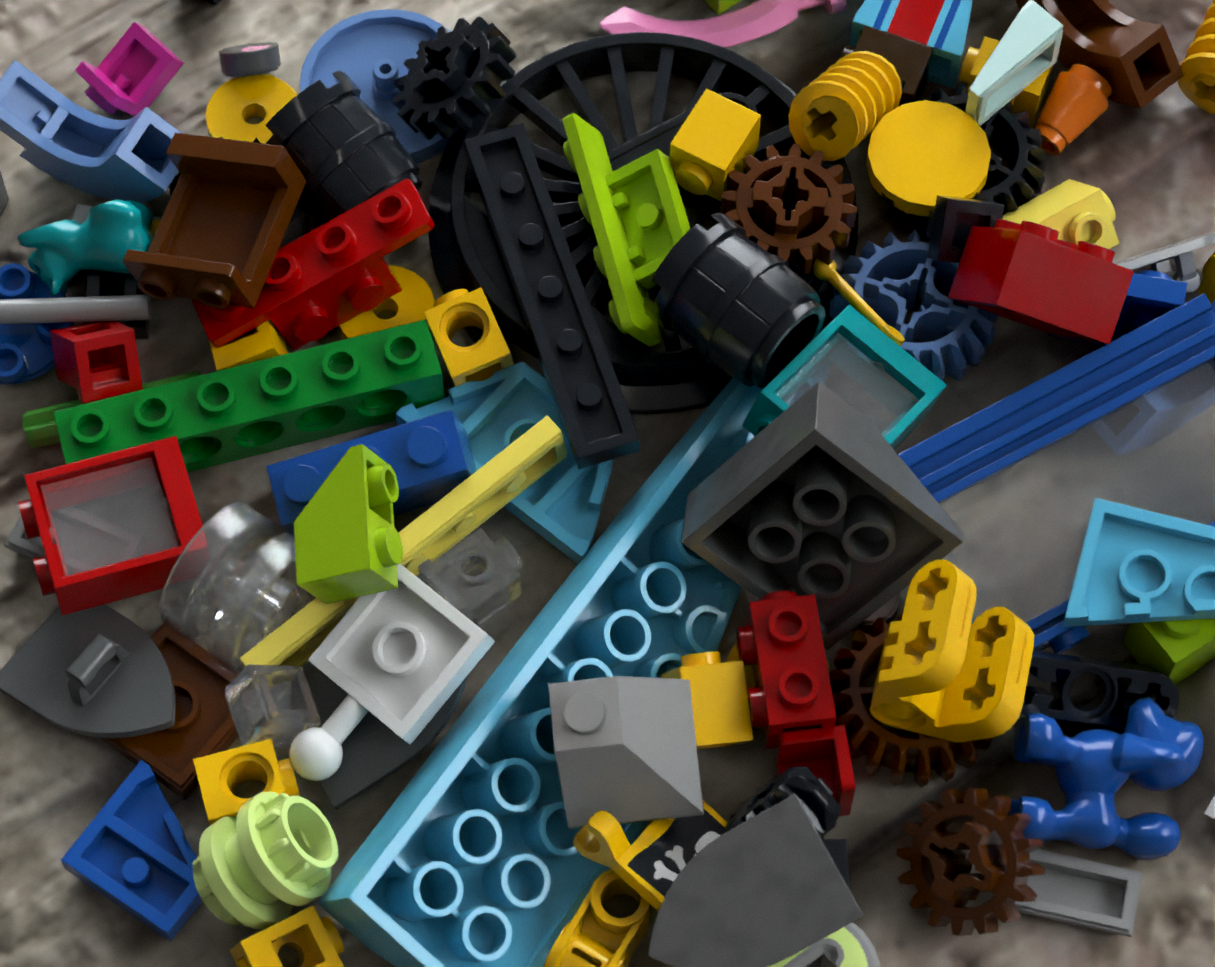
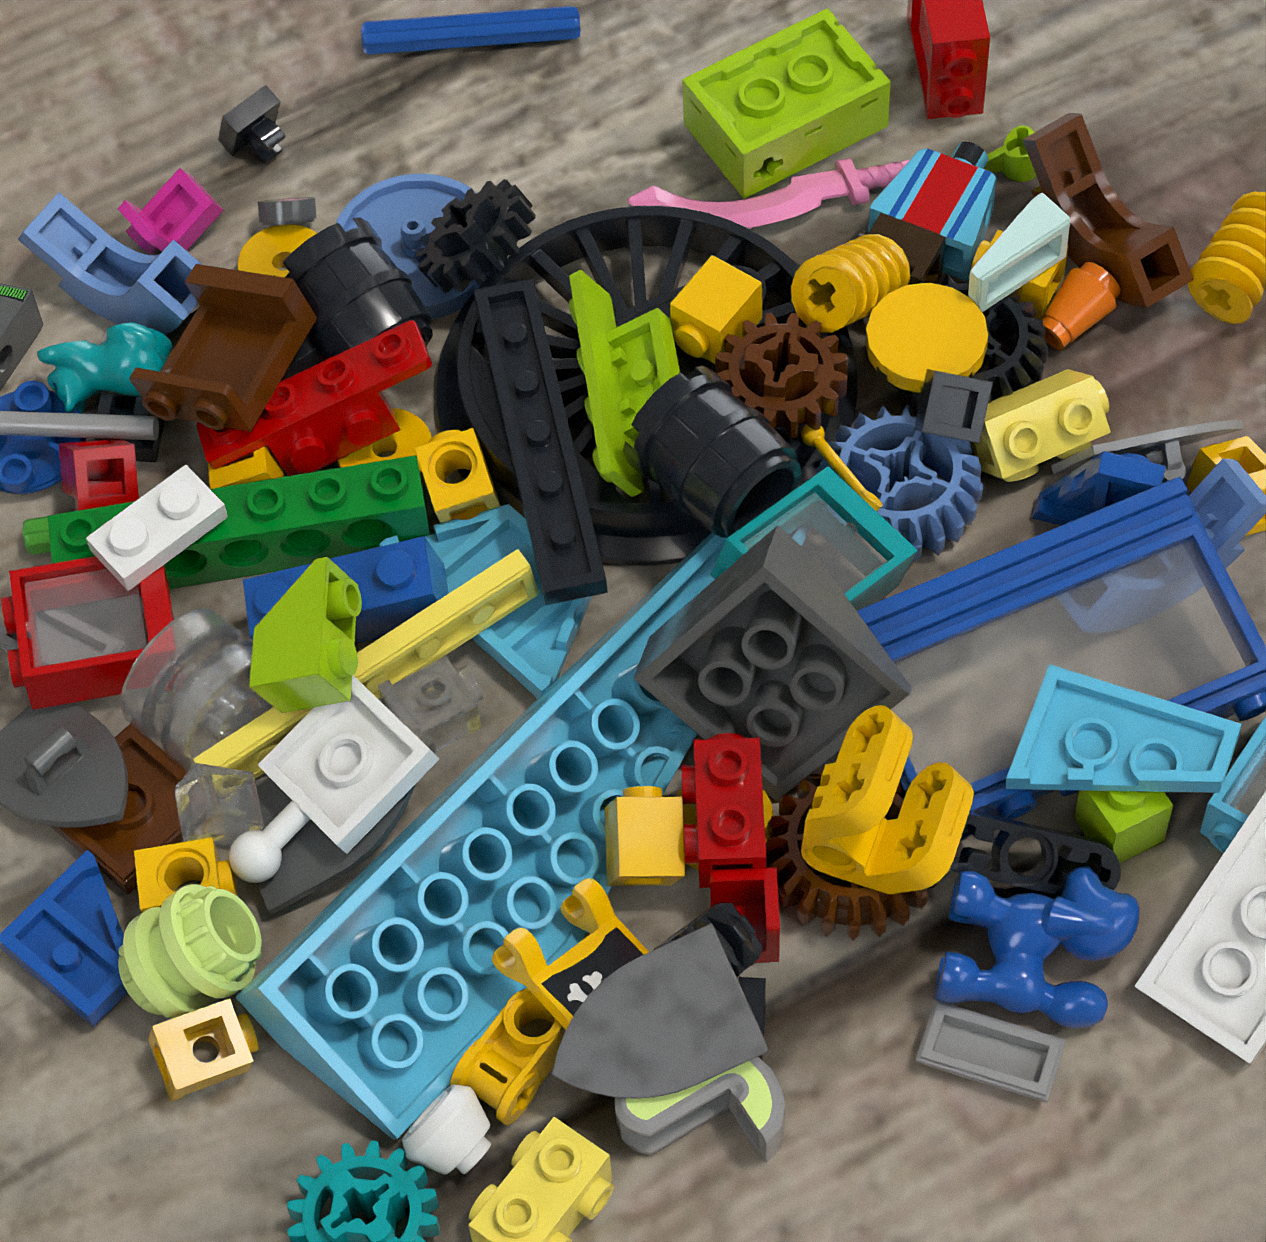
camera: 10 degrees right, 5 degrees down
light grey slope [548,676,704,830] -> none
reddish brown gear [896,788,1045,936] -> none
red brick [948,219,1134,345] -> none
none -> white plate [86,465,228,591]

